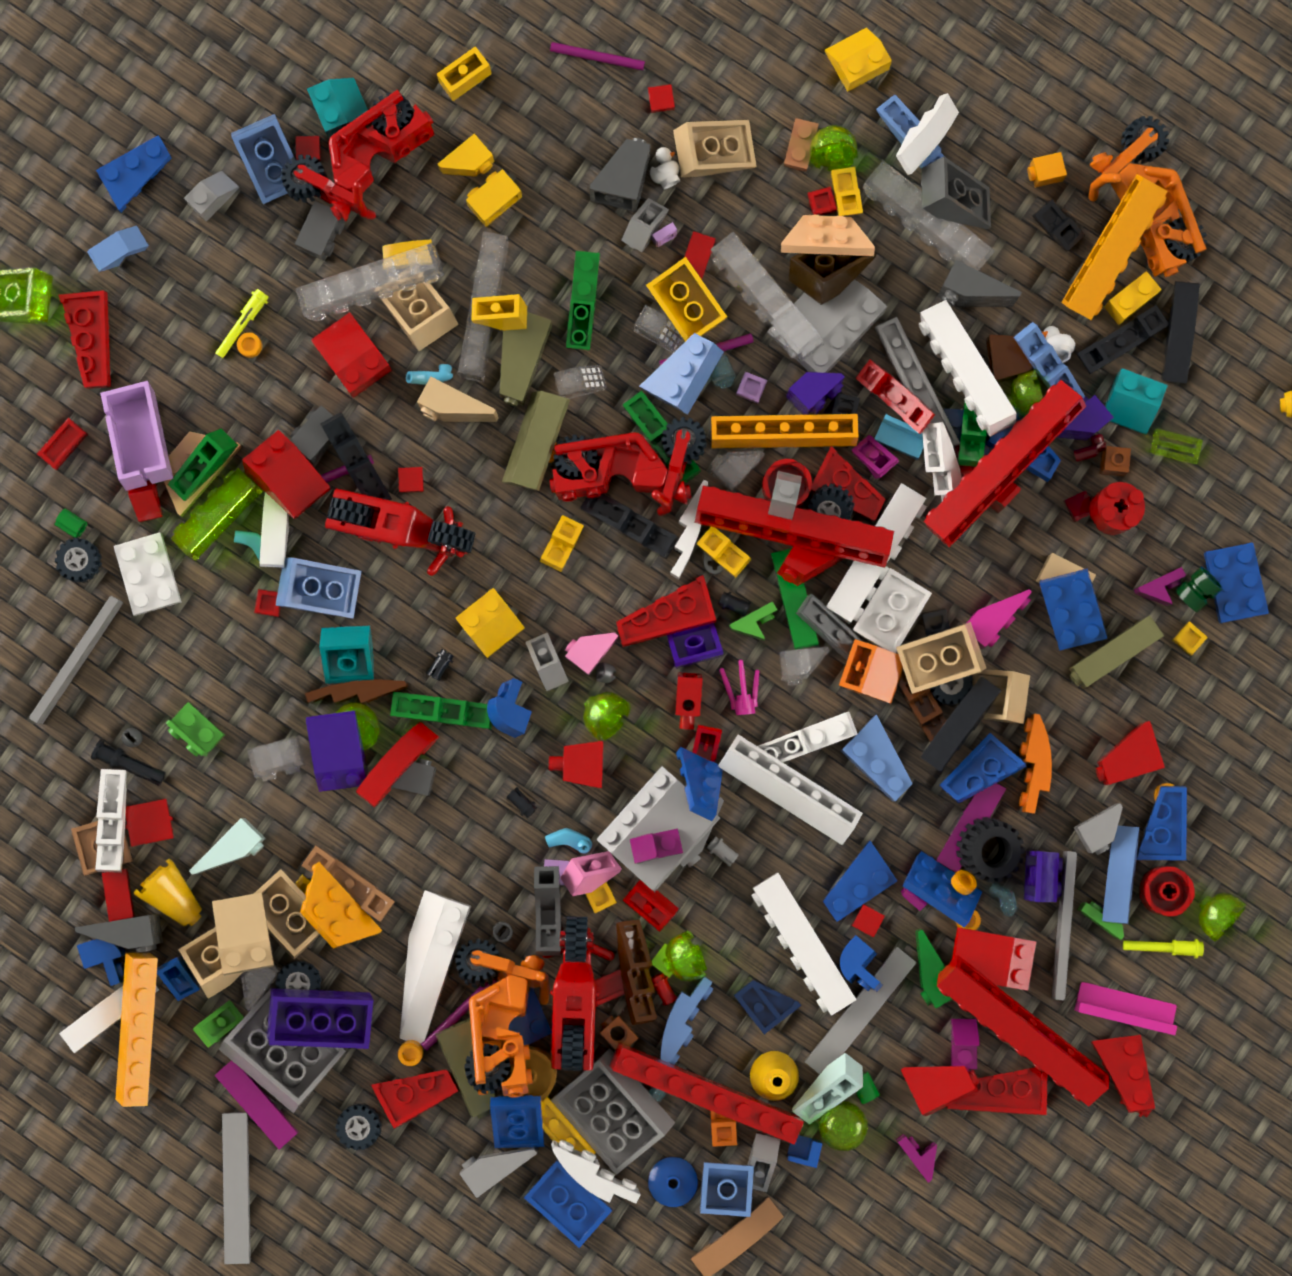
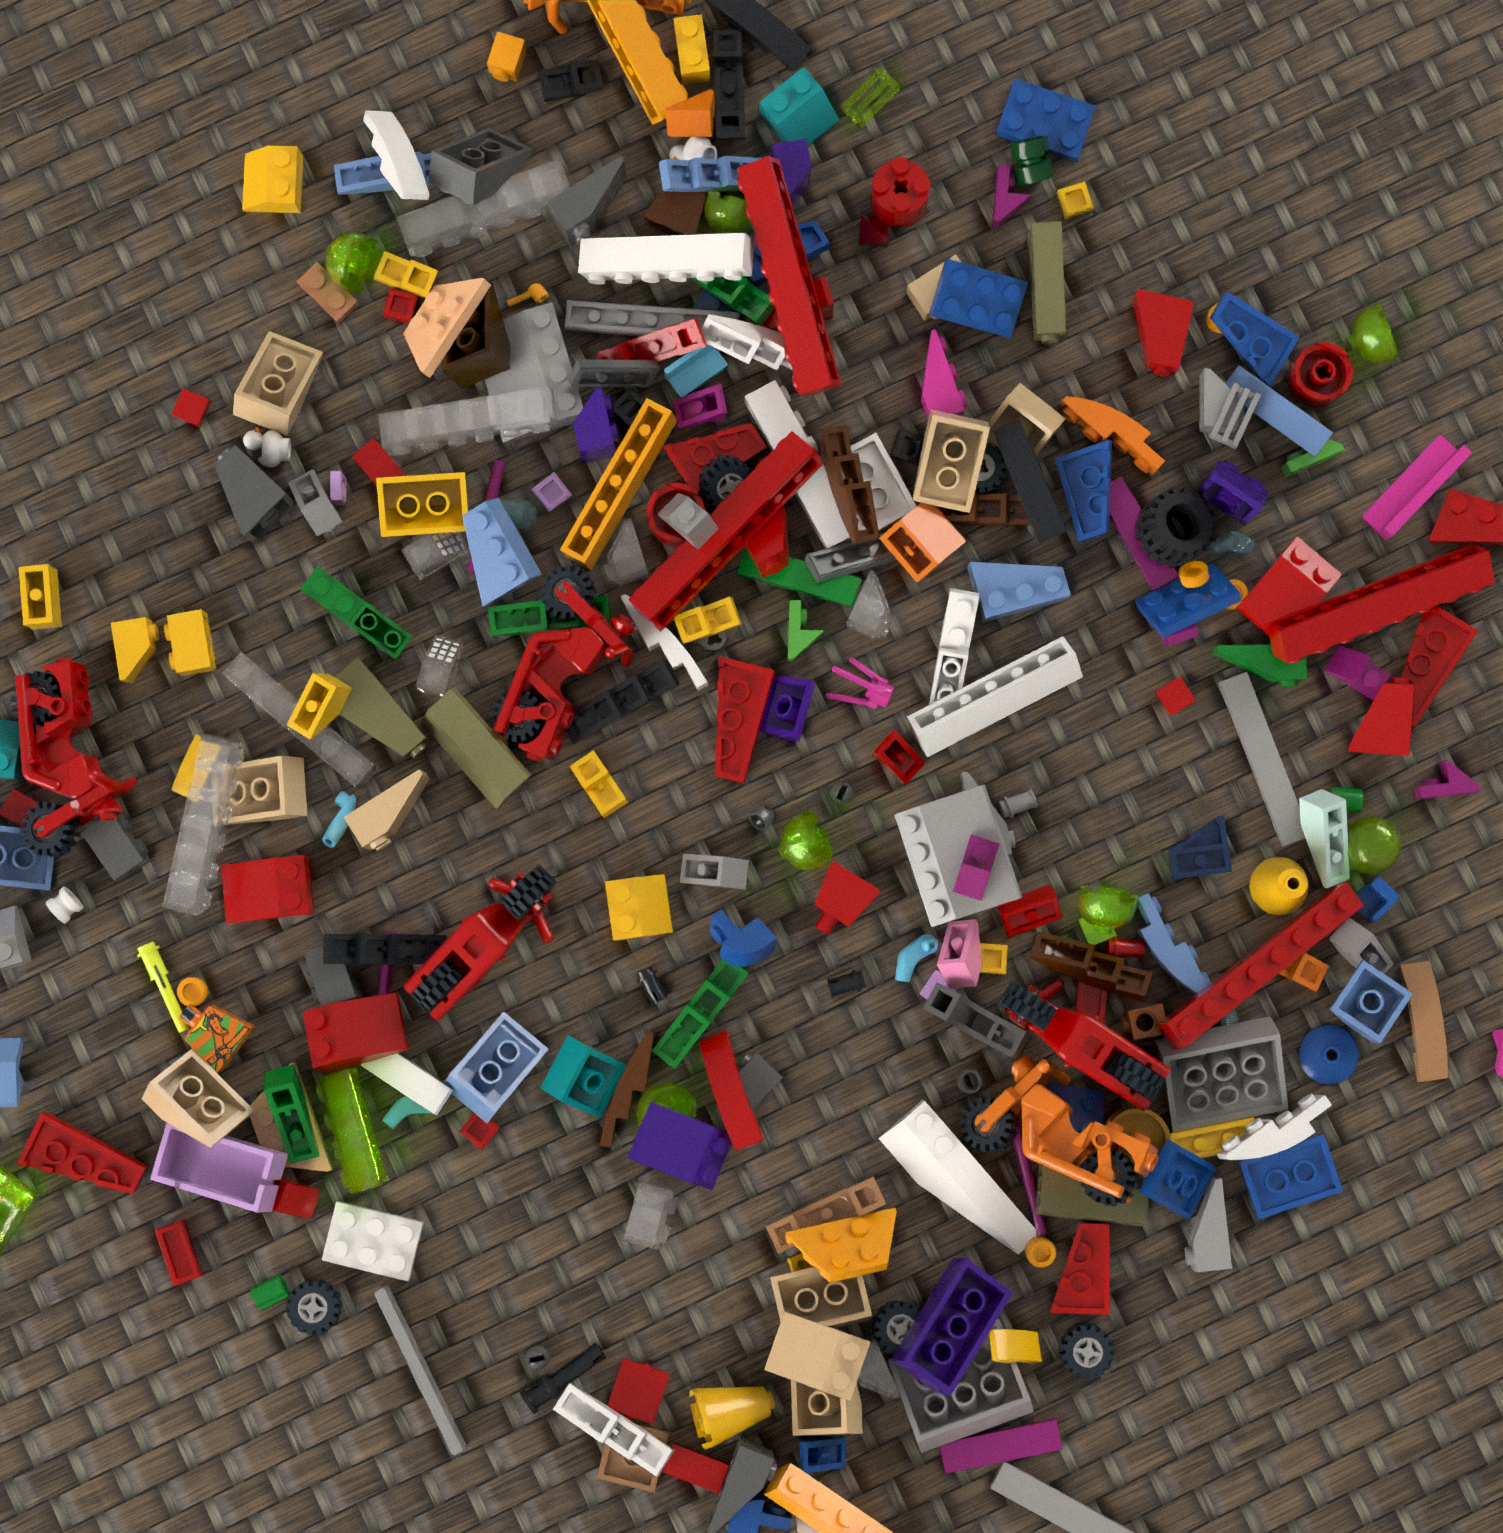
camera: 60 degrees left, 0 degrees up
bright green bracket [166,702,225,757] -> none
light aqua slope [189,818,266,875] -> none
bright green slope [193,1000,244,1048] -> none
red tile [398,467,424,493] -> none
magenta bar [550,42,645,71] -> none
bright pink slope [565,633,619,676] -> none
red torso [675,672,703,730] -> none
blue wing [676,747,723,821] -> none
black pin [718,591,751,617] -> none
white brick [751,873,856,1016] -> none
blue wing [823,840,897,922] -> none
blue brick [840,935,883,992] -> none
light grey tile [1051,851,1077,1000] -> none
dark red arm [1074,434,1106,462] -> none
dark orange brick [1099,446,1131,477] -> none
neon yellow pin [1123,939,1204,959] -> none
none -> white wheel [46,886,84,924]
none -> tan slope [142,1049,255,1148]
none -> torso [179,1004,256,1073]
none -> light orange hand [507,283,549,307]
none -> dark grey tile [568,359,659,388]
none -> orange slope [666,89,716,137]
none -> reddish brown slope [817,425,880,544]
none -> dark grey hinge [830,781,854,805]
none -> yellow slope [989,1329,1042,1364]
none -> light grey tile [1209,383,1261,449]

